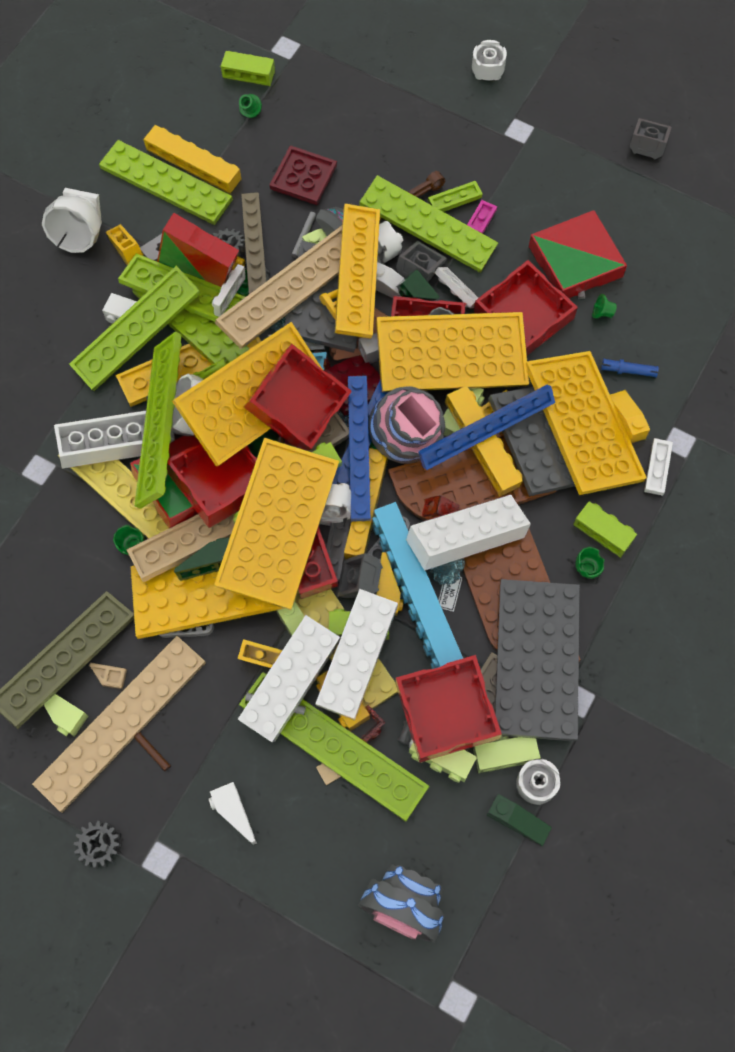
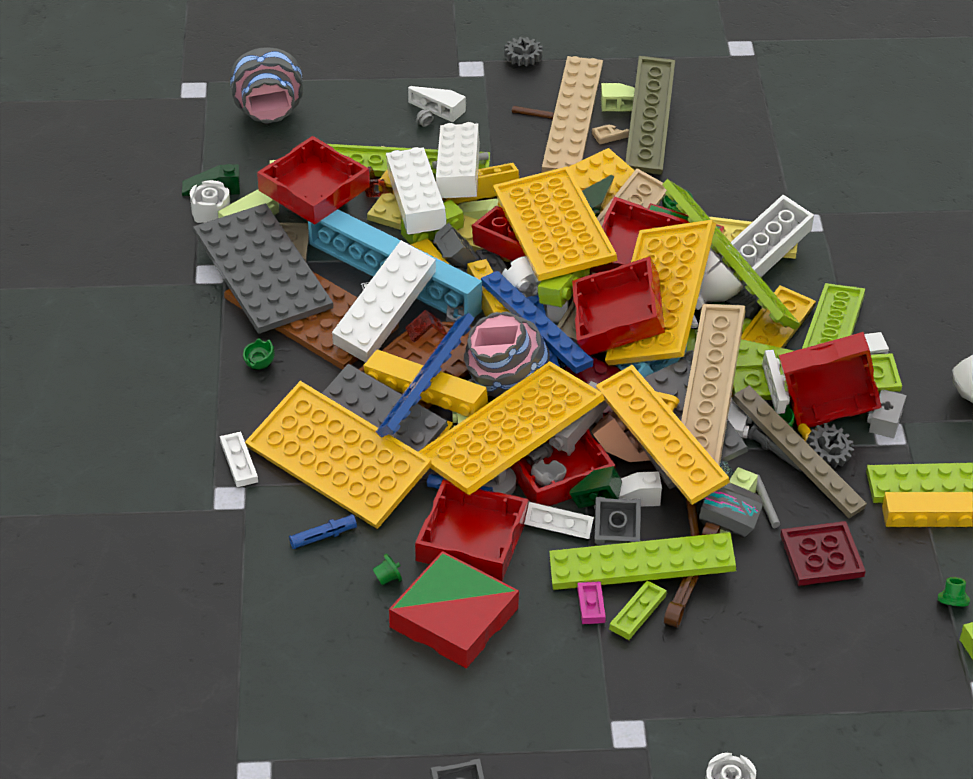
camera: 145 degrees right, 25 degrees down
yellow slope [106,224,143,265] -> none
white brick [377,221,403,264] -> none
lime brick [573,501,637,558] -> none
yellow slope [610,390,650,443] -> none
none -> light grey plate [416,109,434,127]

